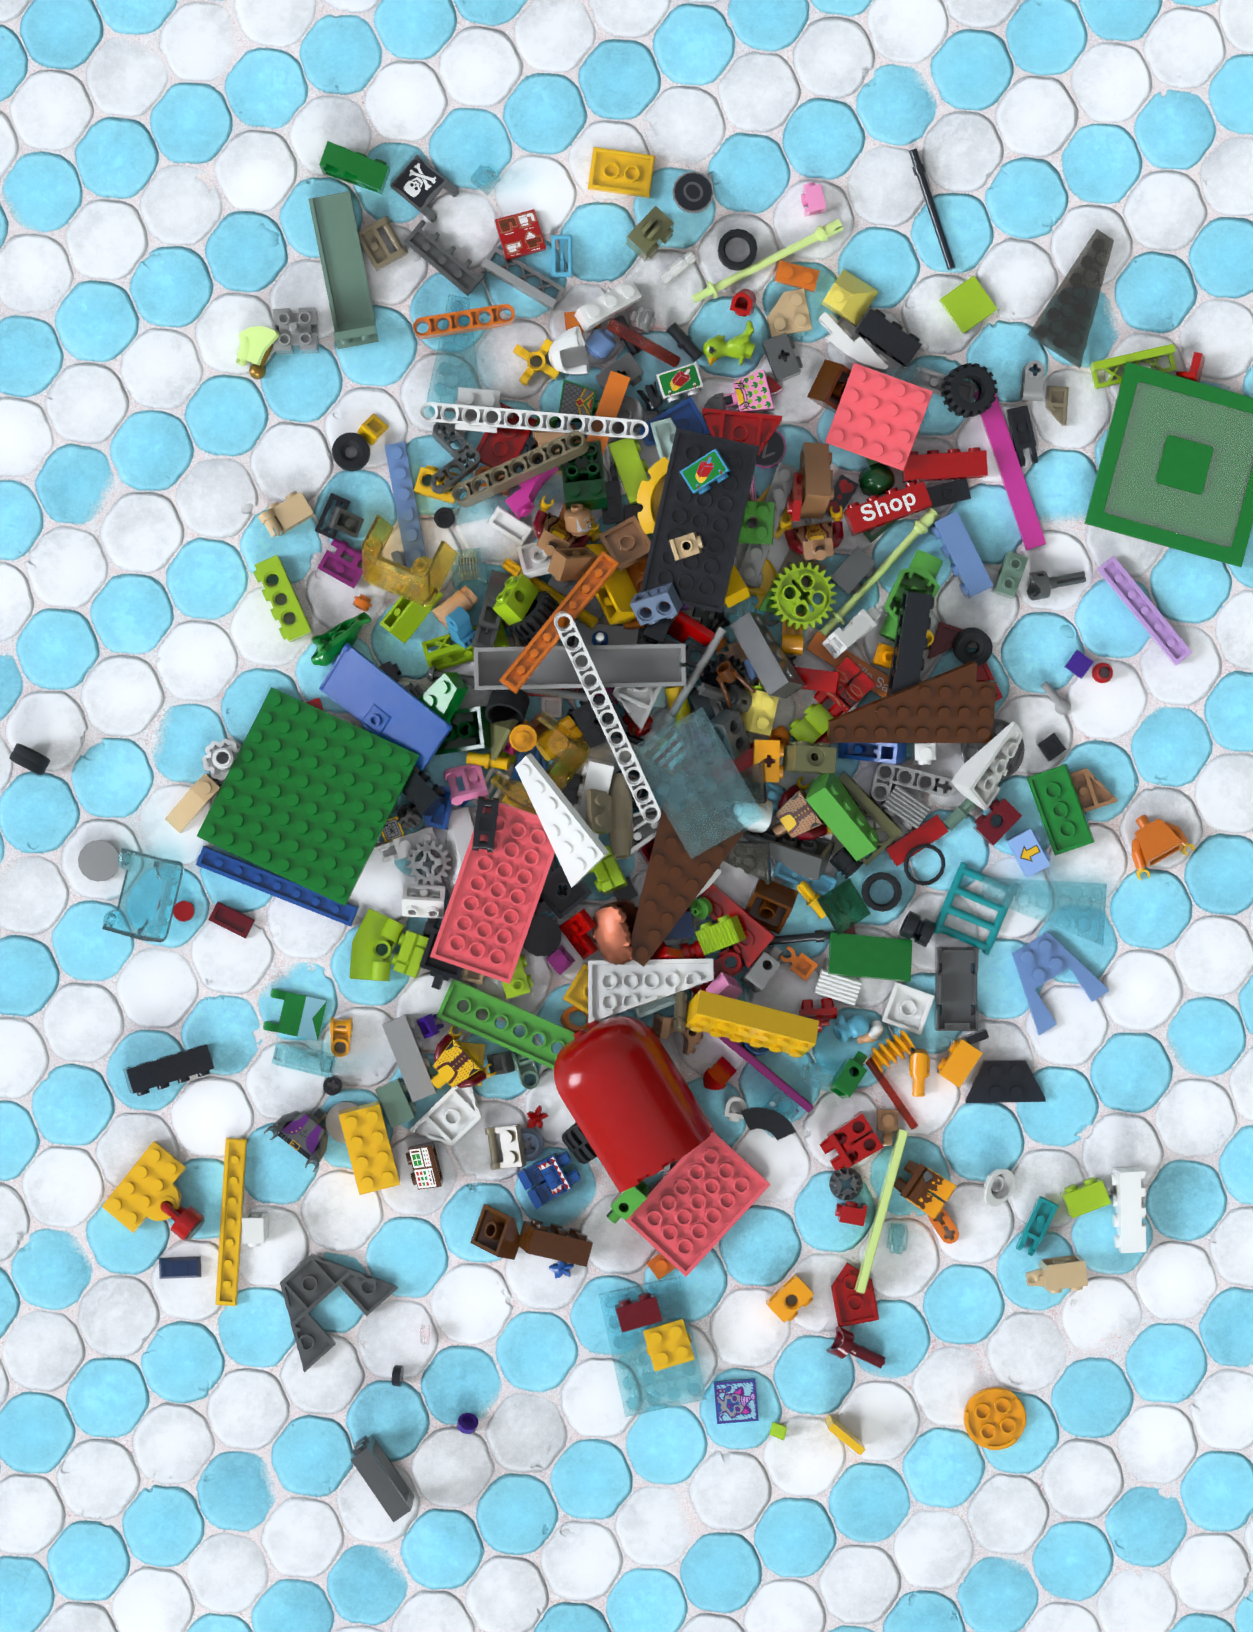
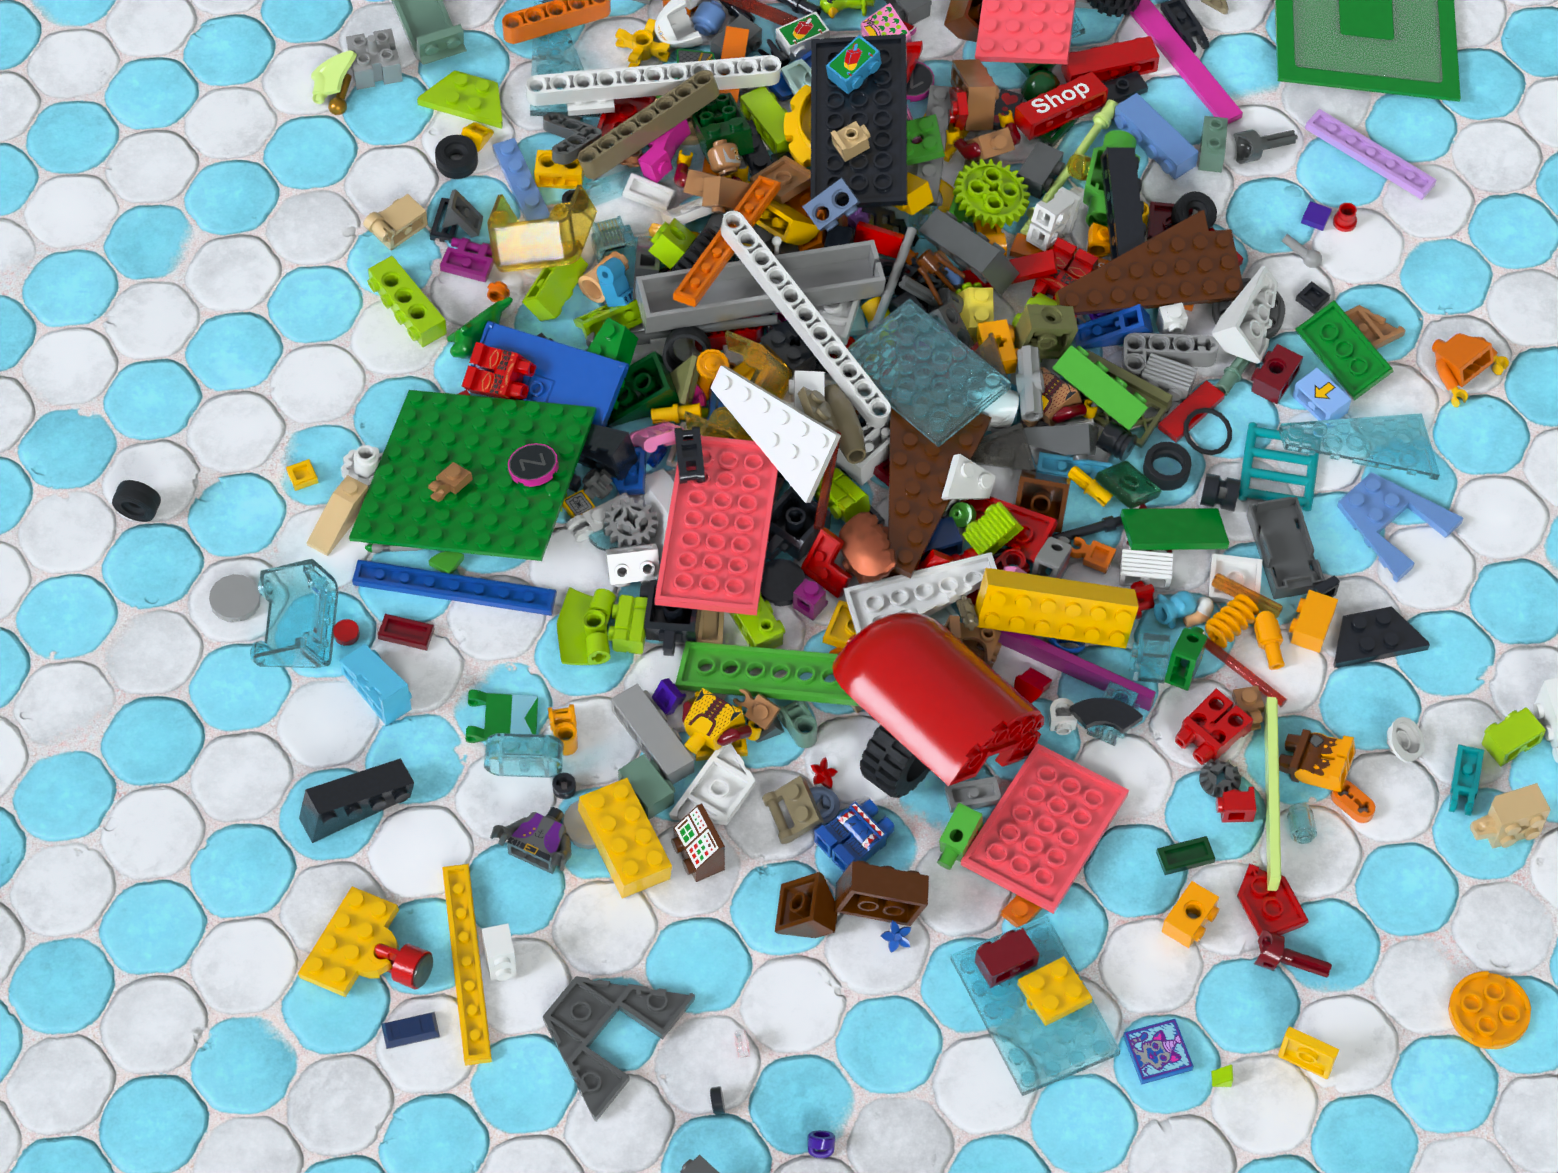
camera: 10 degrees left, 30 degrees down
none -> yellow tile [286,459,318,491]
none -> medium azure wedge [340,644,412,726]
none -> lime wing [417,70,503,129]
none -> medium nougat plate [428,462,473,502]
none -> red hips [462,342,536,400]
none -> tile [508,443,559,487]
none -> medium nougat plate [733,689,781,730]
none -> clear red bar [814,431,841,530]
none -> white wing [942,454,996,500]
none -> light grey piece [1016,345,1045,422]
none -> clear yellow tile [1067,154,1091,181]
none -> dark green tile [1156,836,1216,875]
none -> clear orange axle [1212,573,1283,618]

